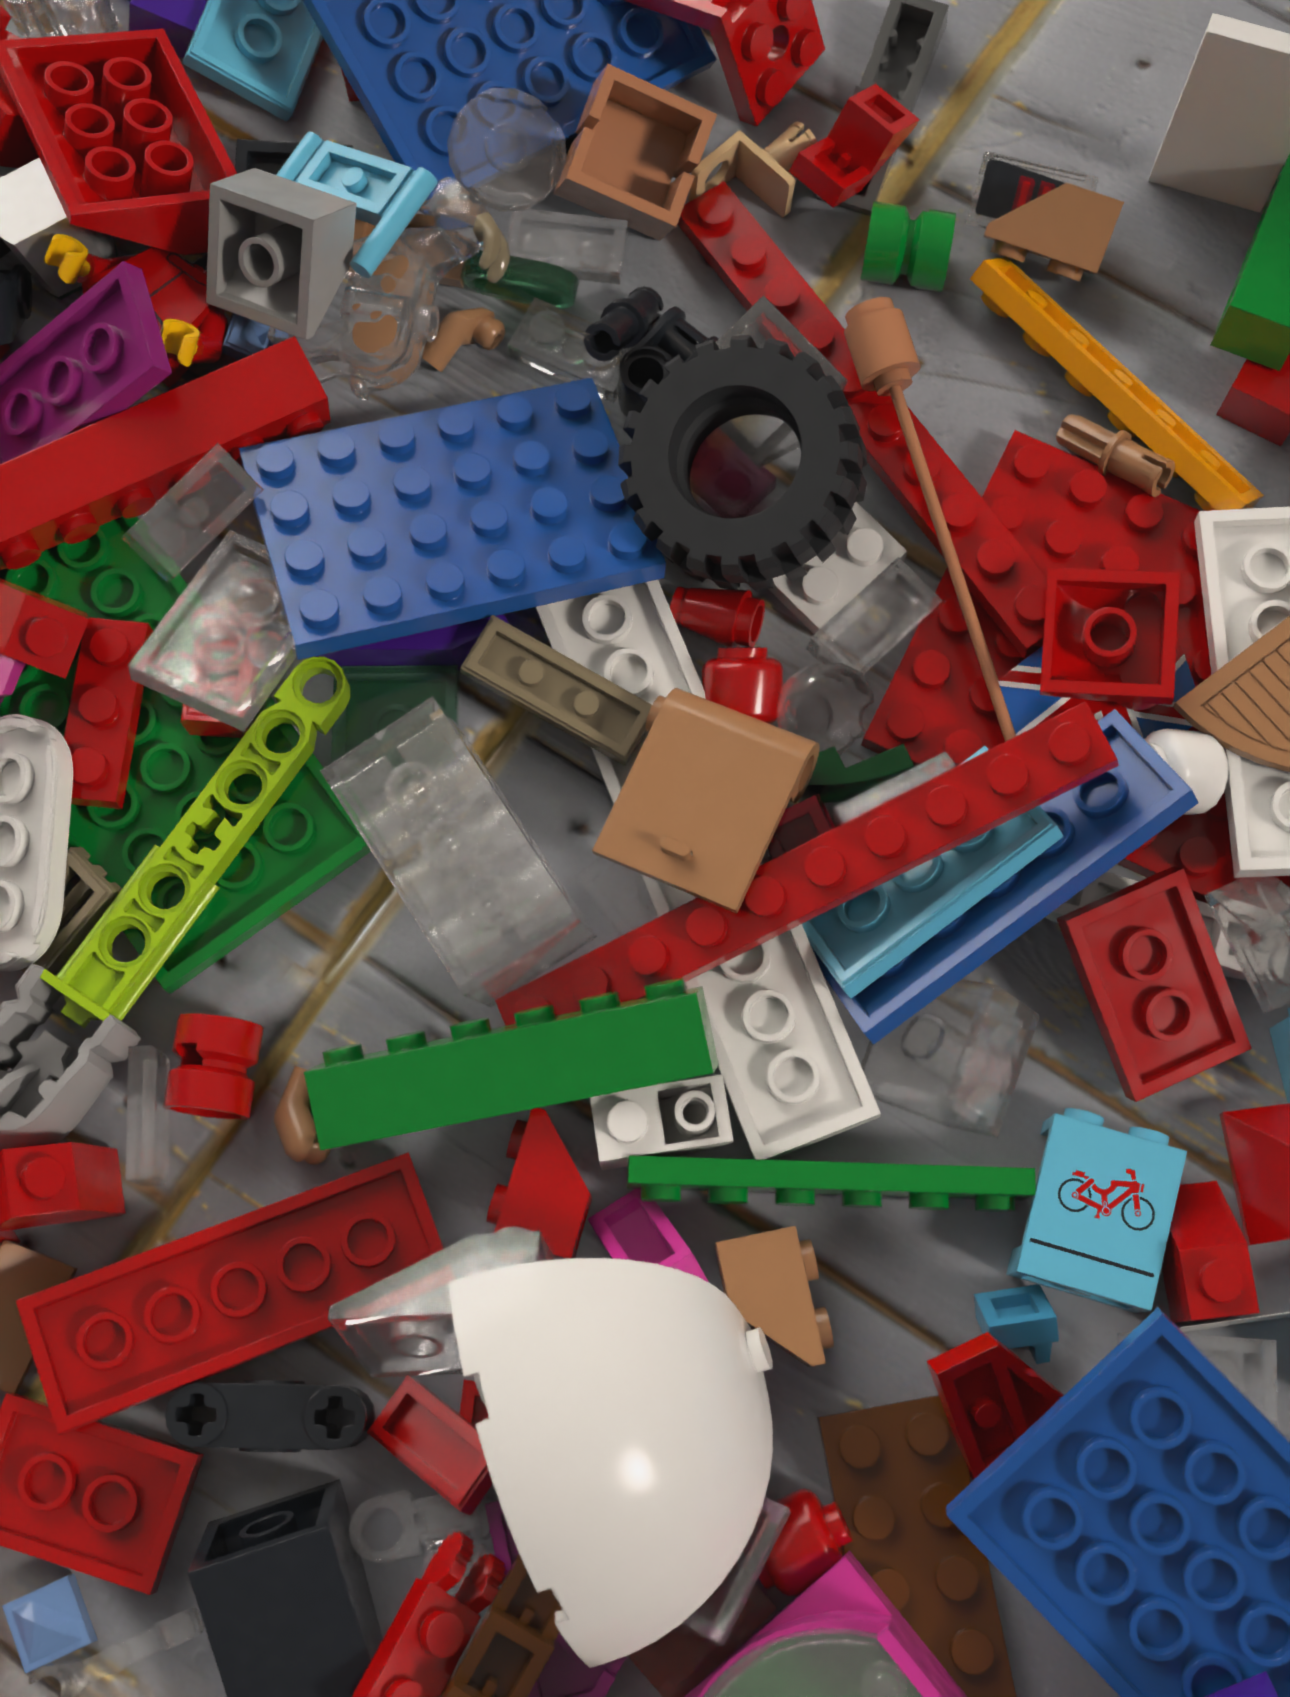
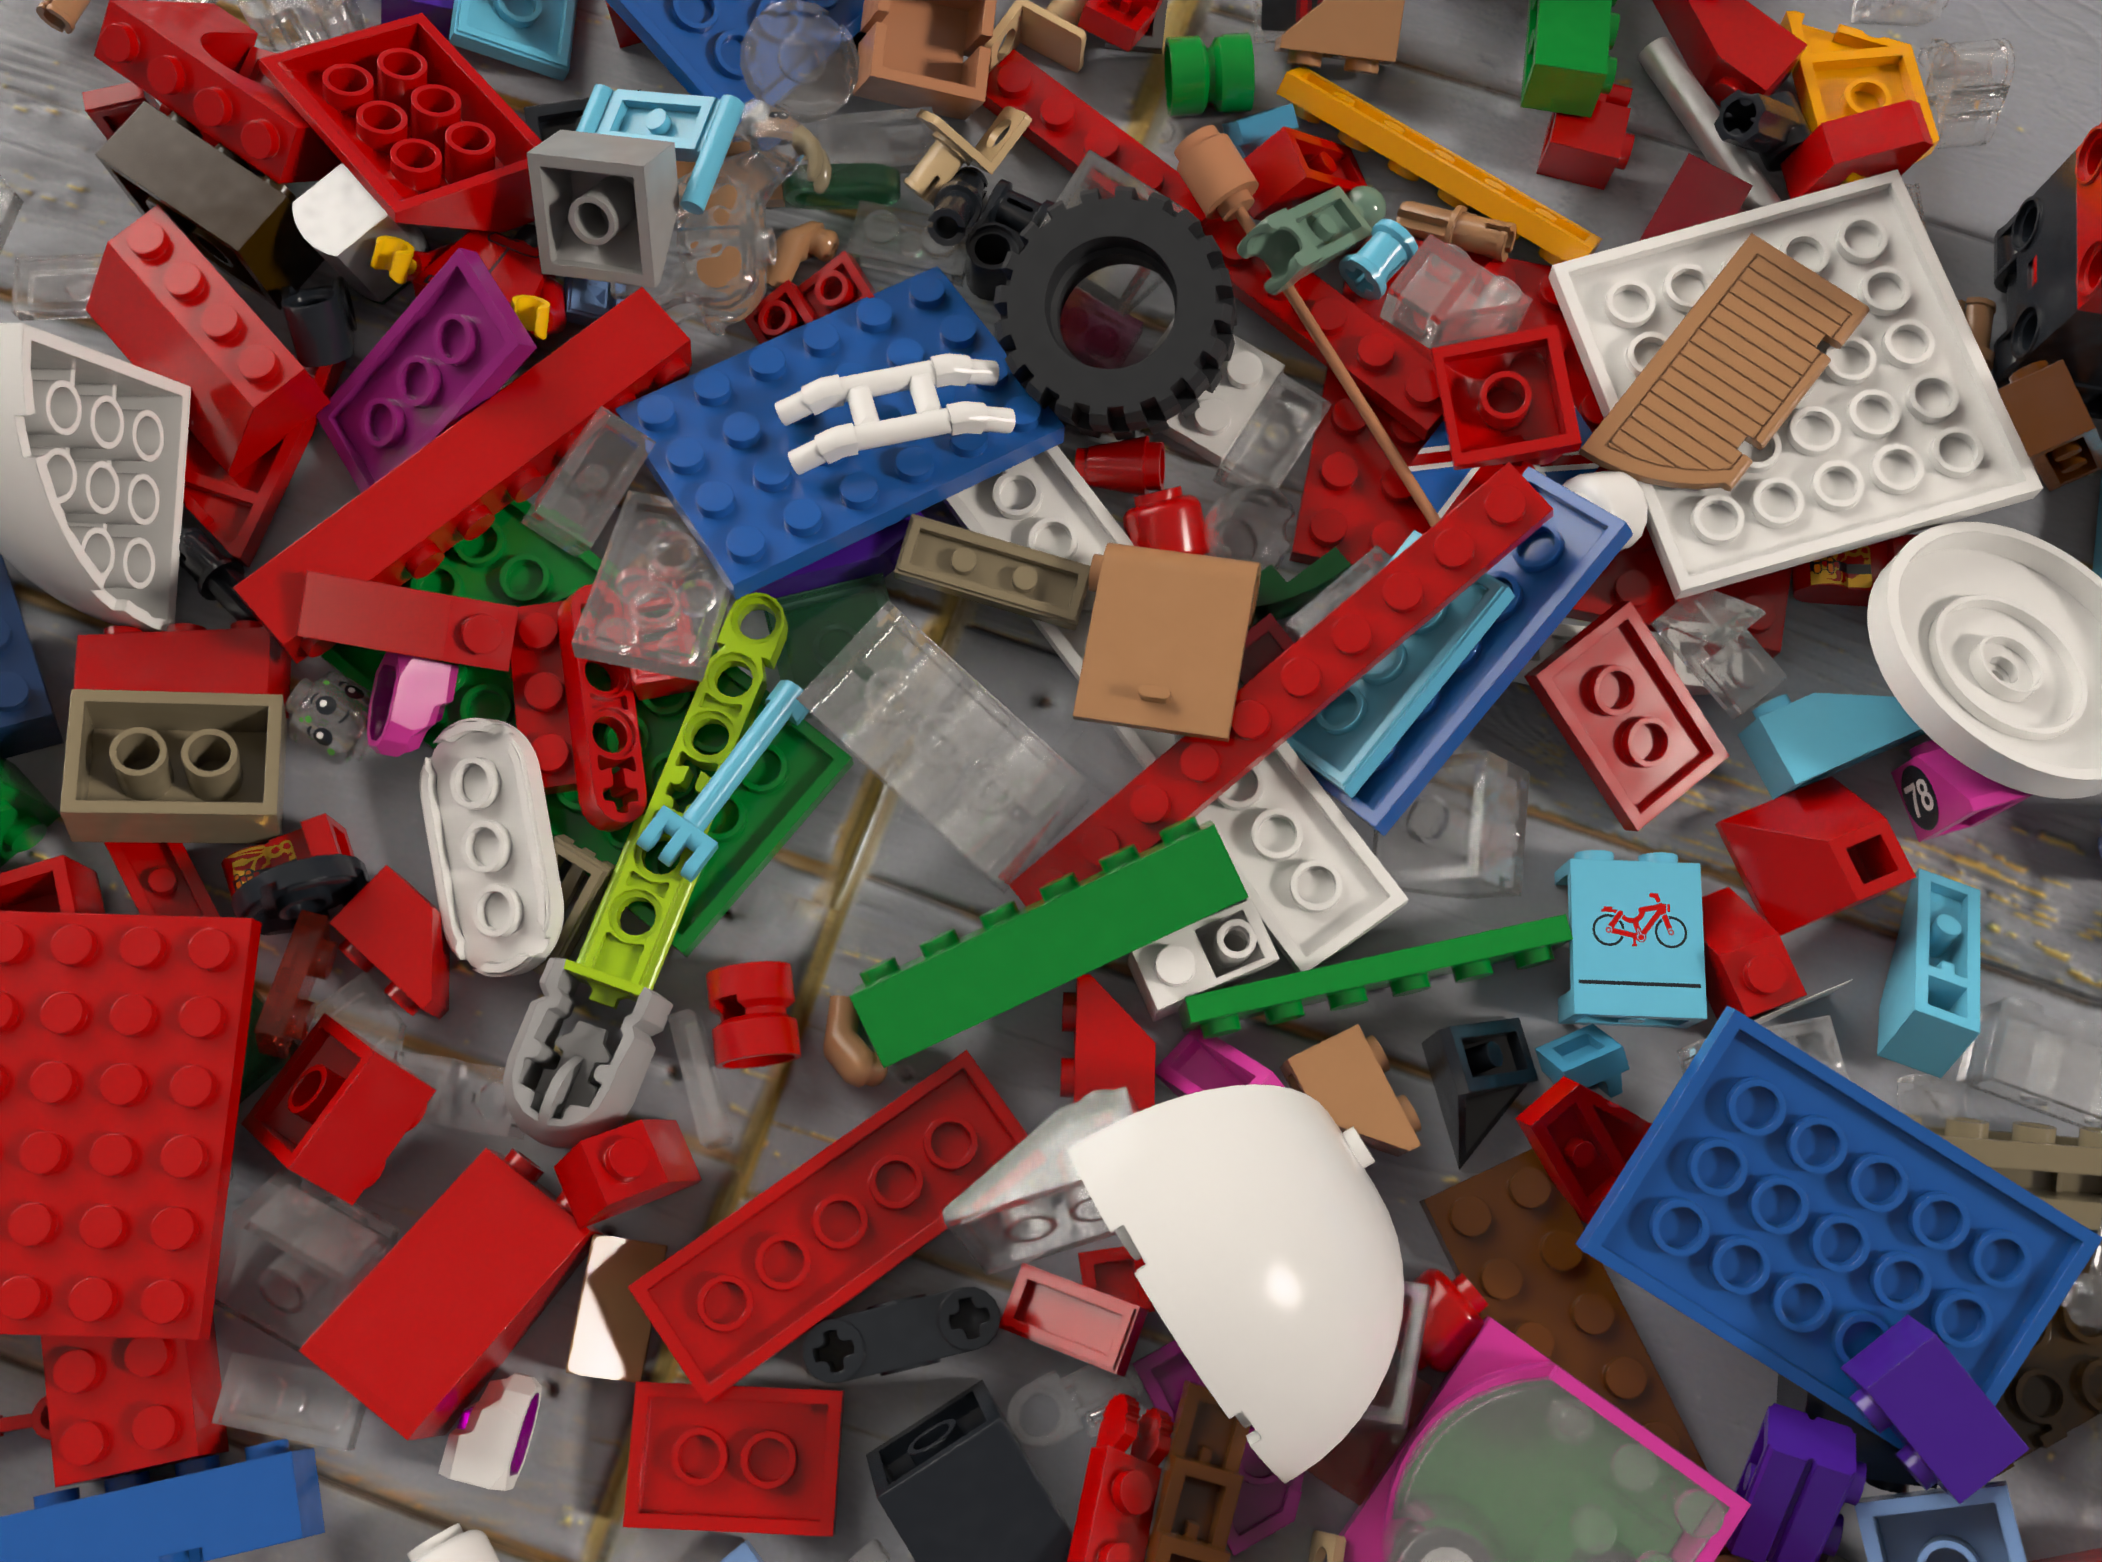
camera: 20 degrees left, 0 degrees up
none -> red beam [557,584,647,832]
none -> medium azure hinge [636,680,812,882]
none -> red slope [742,250,876,344]
none -> white piece [775,353,1015,475]
none -> tan bracket [903,106,1032,206]
none -> dark azure tile [1222,103,1299,159]
none -> sand green plate [1237,186,1387,295]
none -> red slope [1244,126,1367,221]
none -> medium azure bush [1339,219,1420,301]
none -> clear slope [1380,234,1533,349]
none -> black slope [1421,1018,1538,1170]

